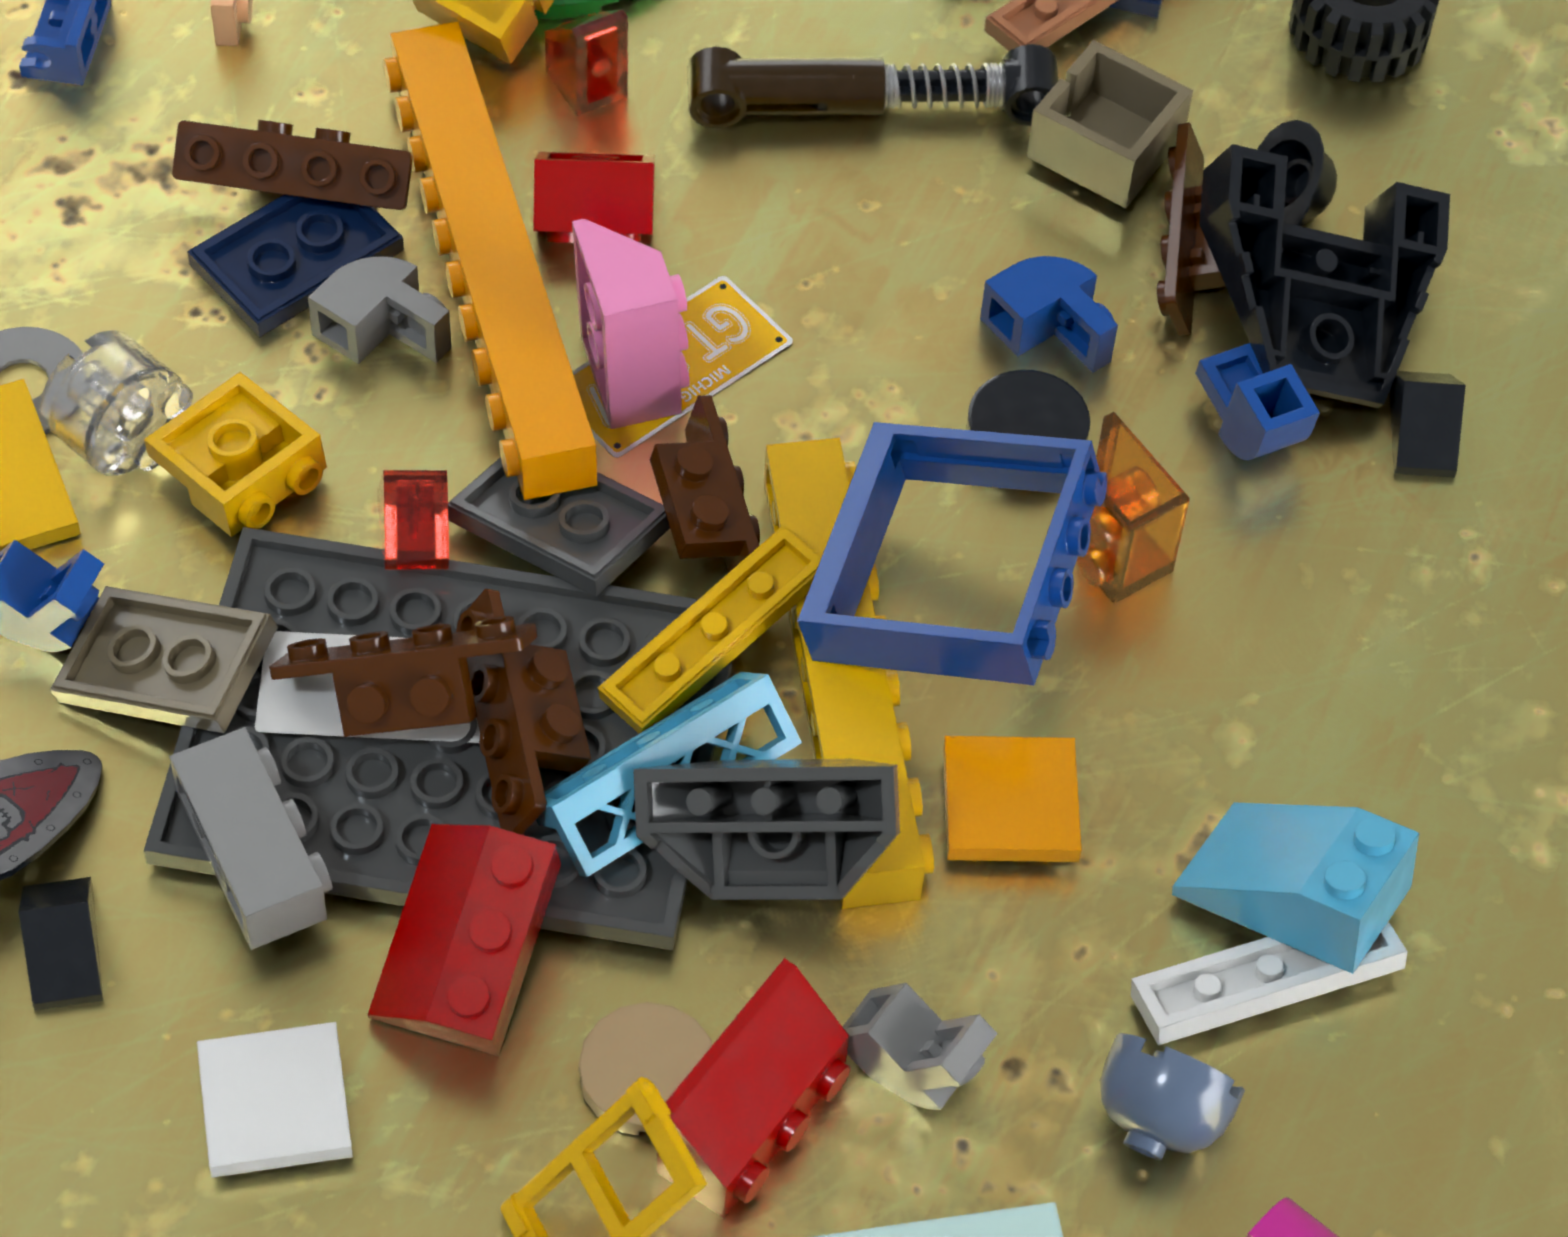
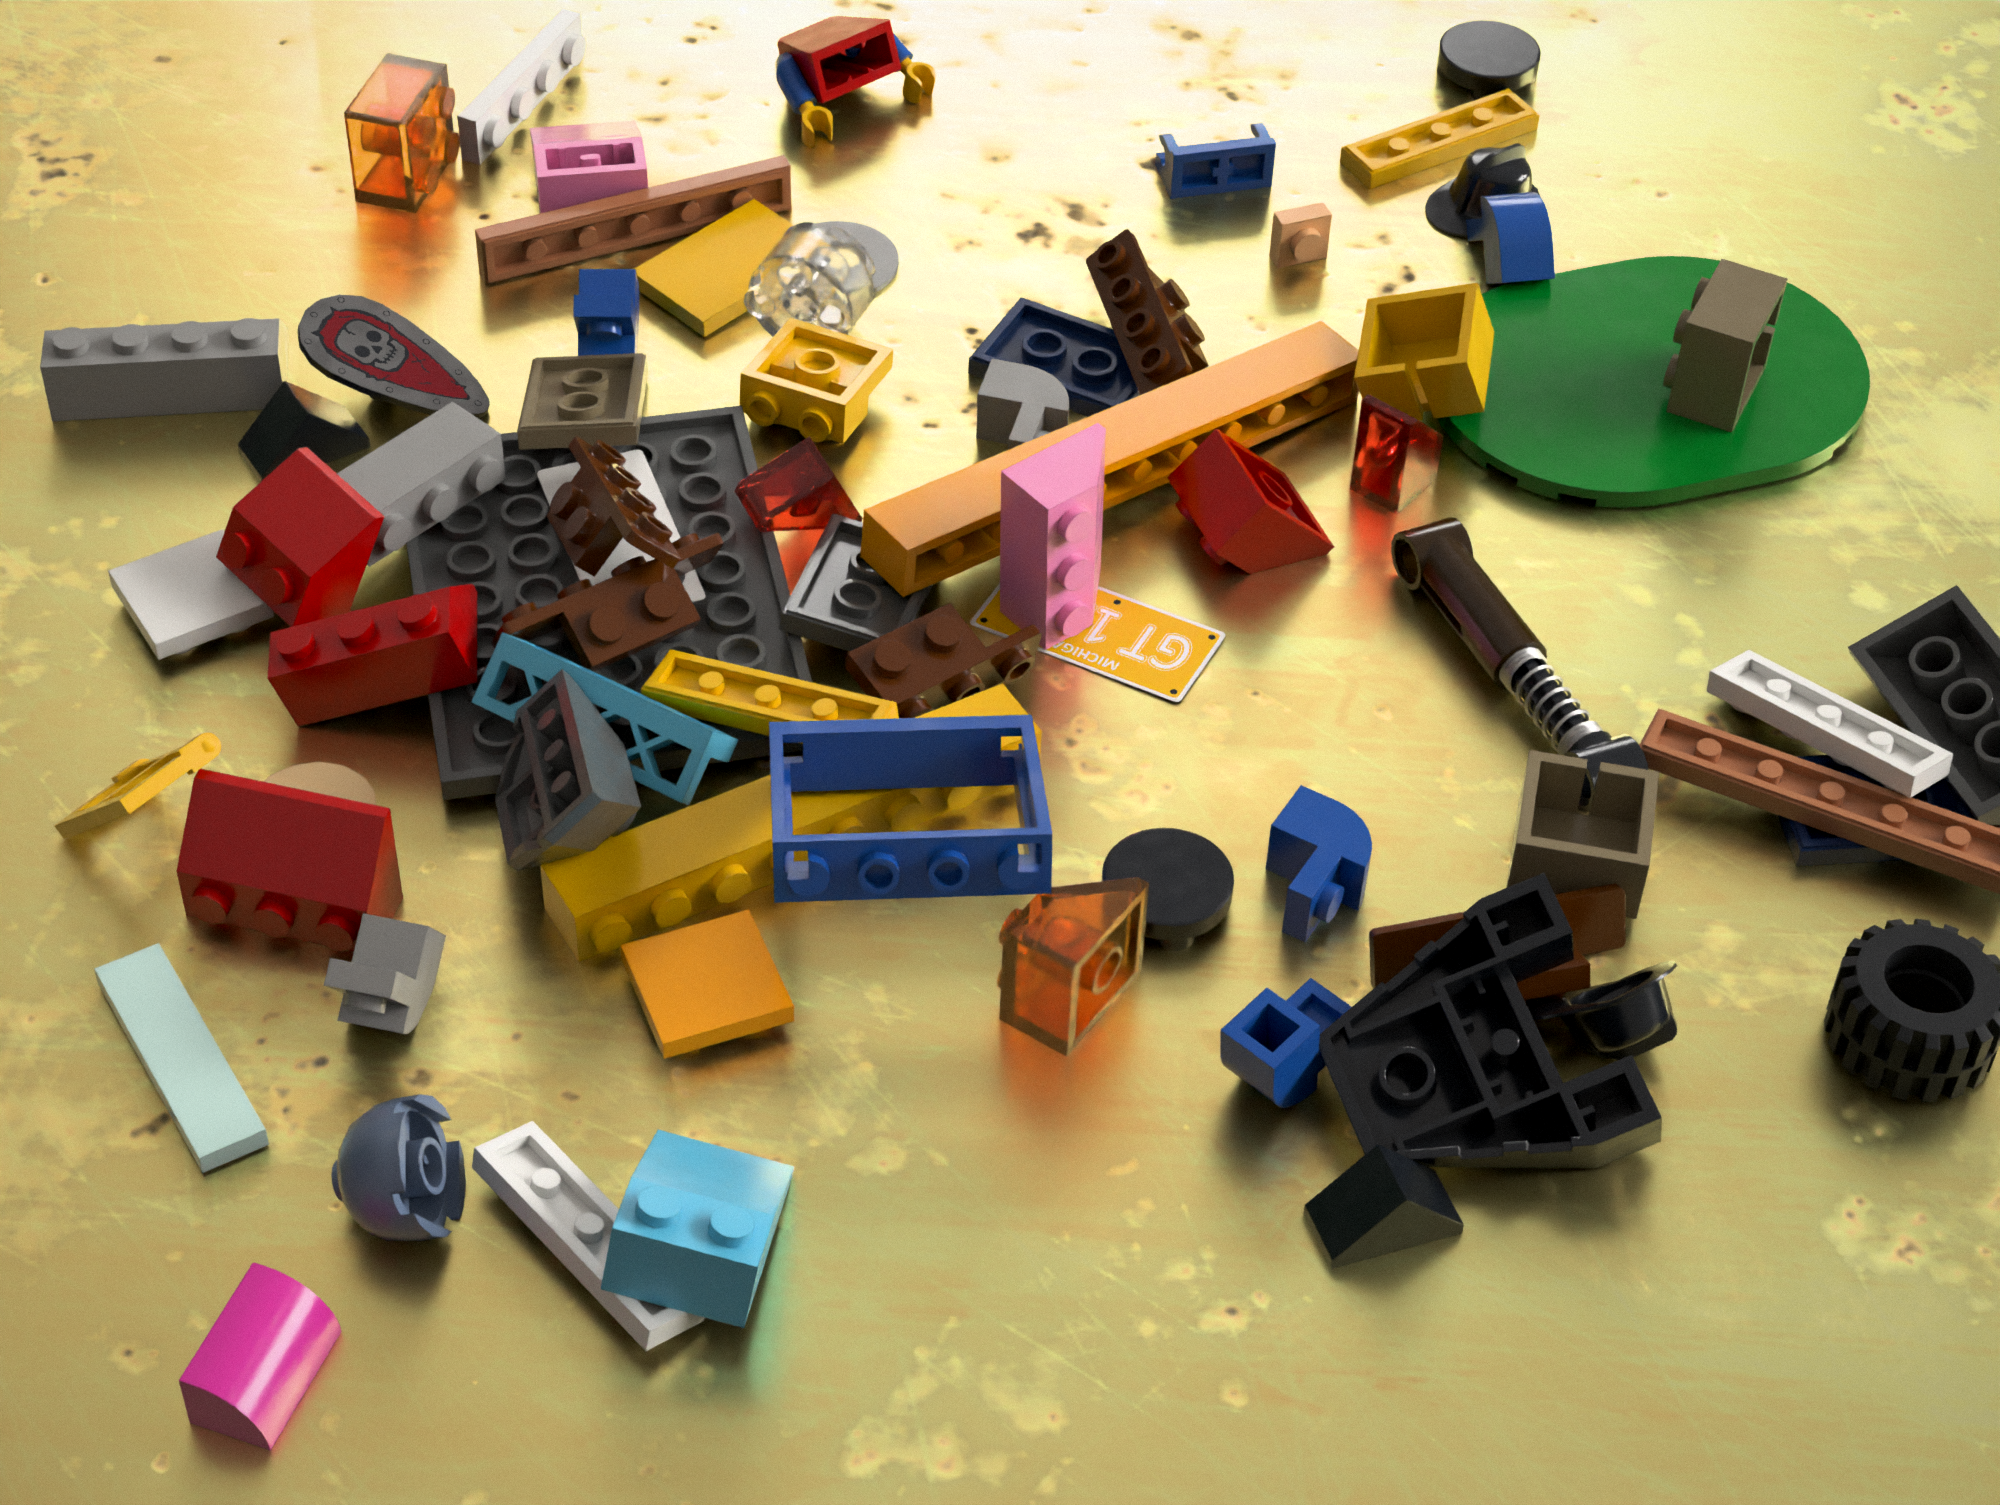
camera: 70 degrees right, 10 degrees down
none -> red slope [216,447,385,627]

